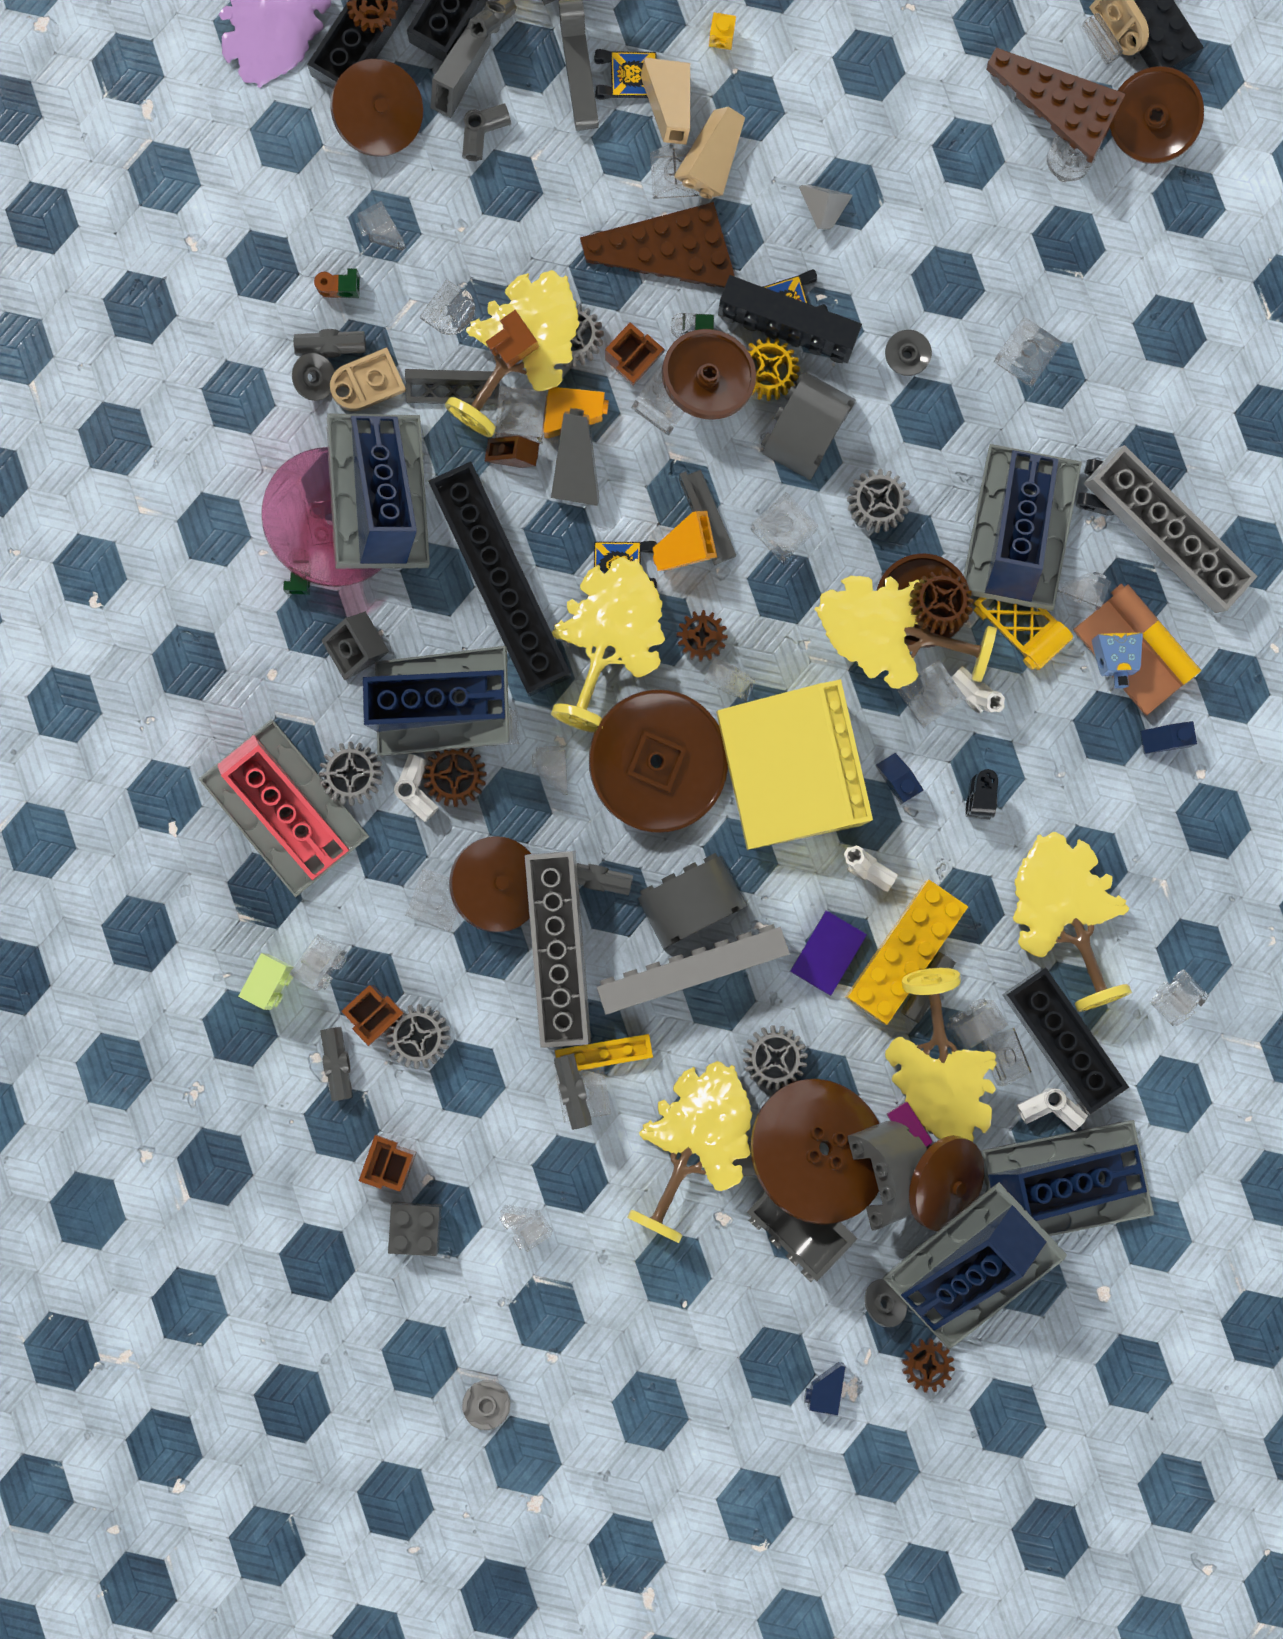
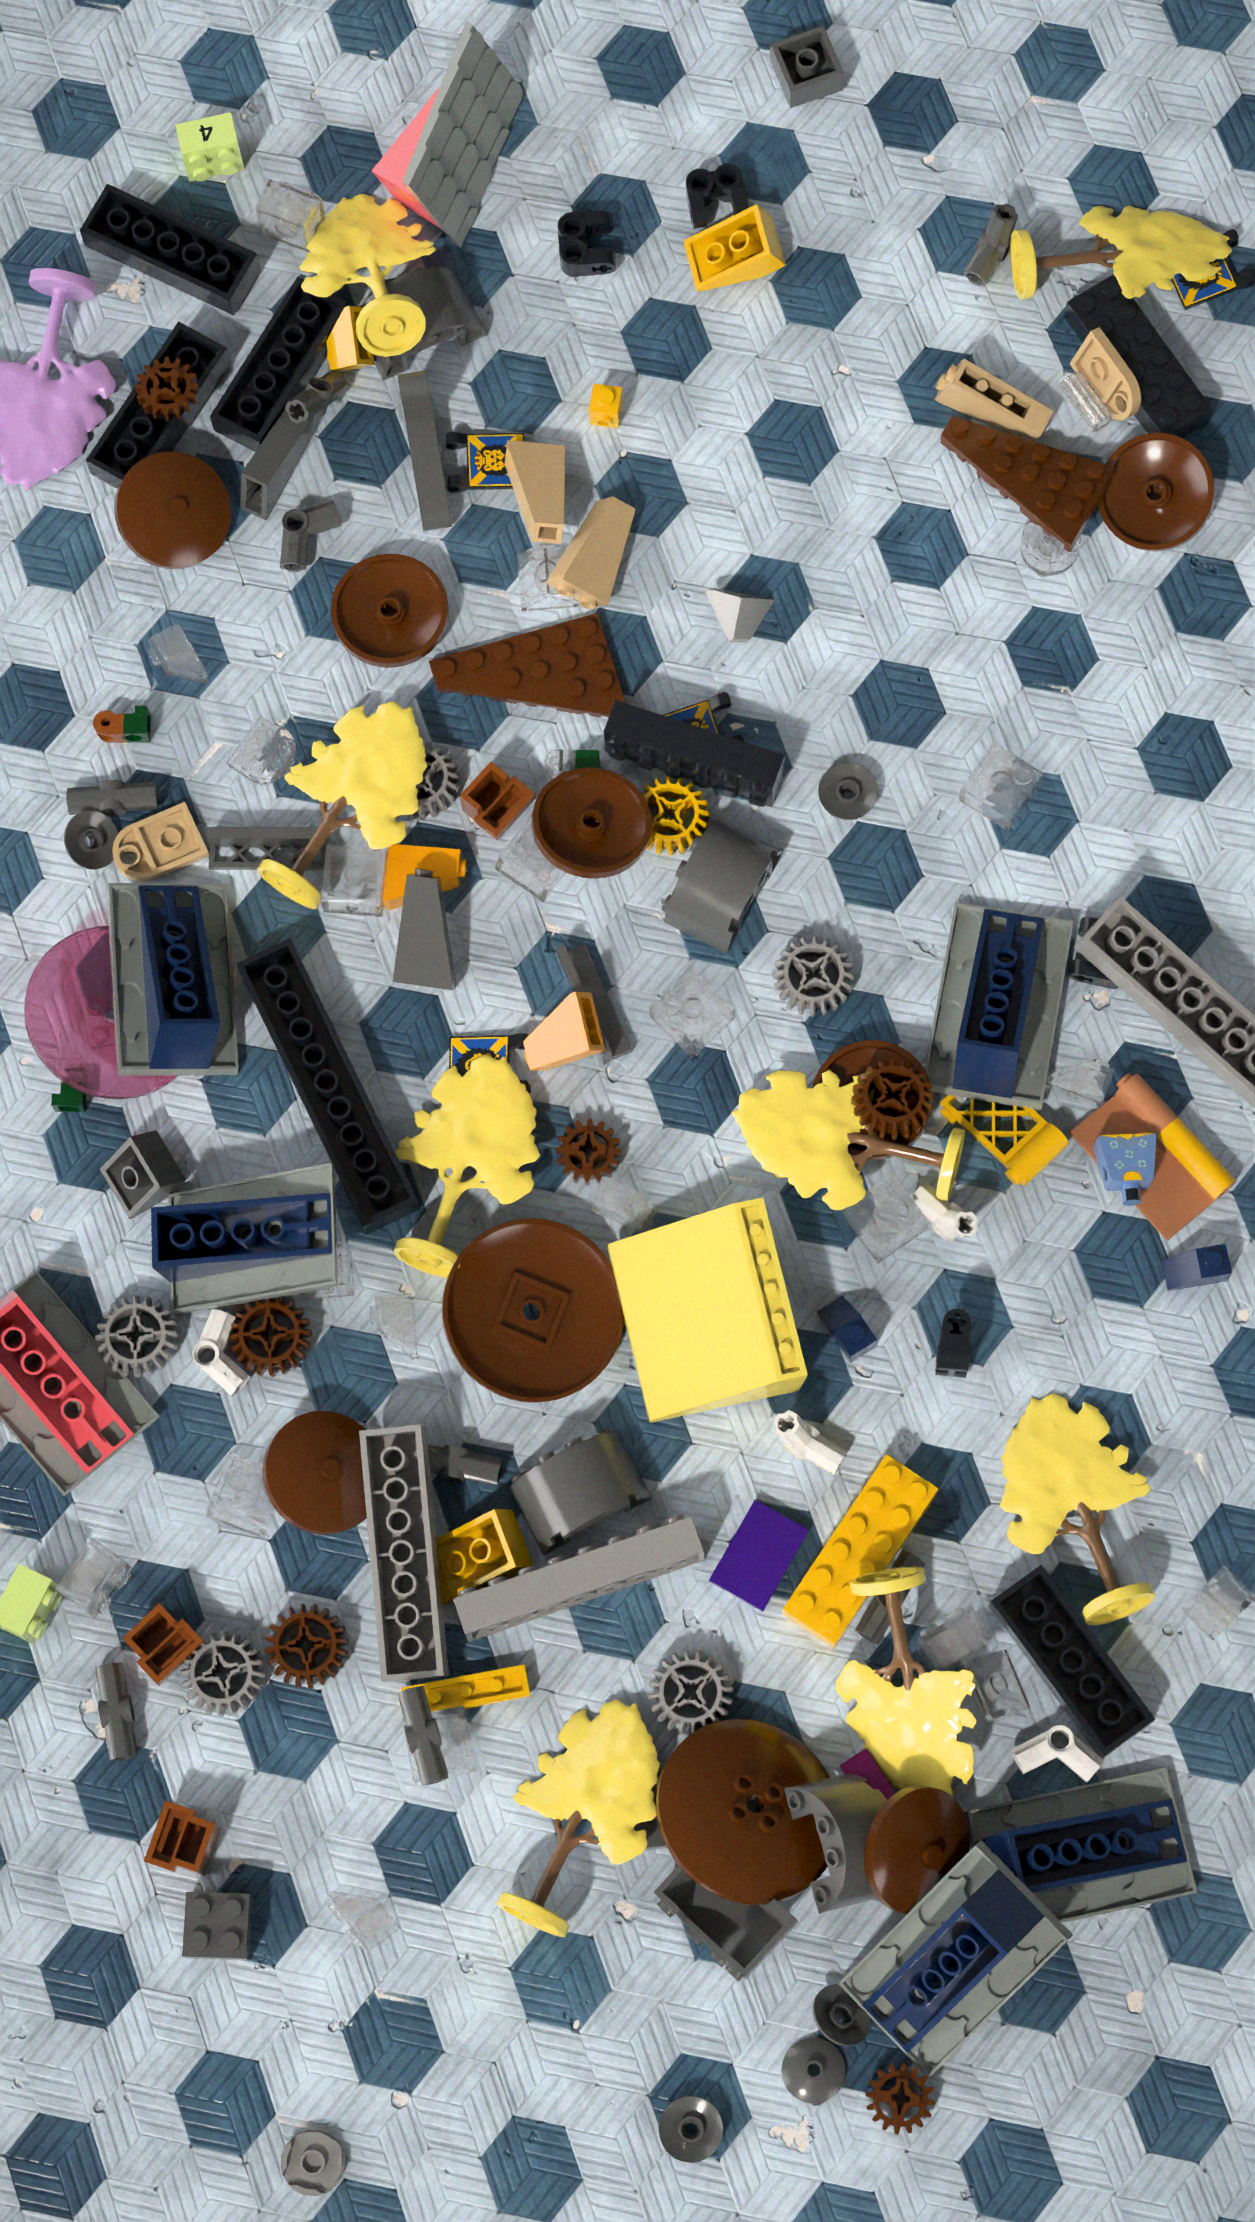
camera: 10 degrees right, 10 degrees down
reddish brown slope [484,435,540,468] -> none
dark orange plate [486,310,539,369] -> none
dark blue slope [804,1362,846,1415] -> none
none -> reddish brown gear [264,1603,349,1689]
none -> reddish brown dish [331,554,449,668]
none -> yellow slope [437,1509,534,1604]
none -> dark grey dish [659,2096,723,2163]
none -> dark grey dish [781,2038,846,2104]
none -> tan slope [934,359,1053,441]

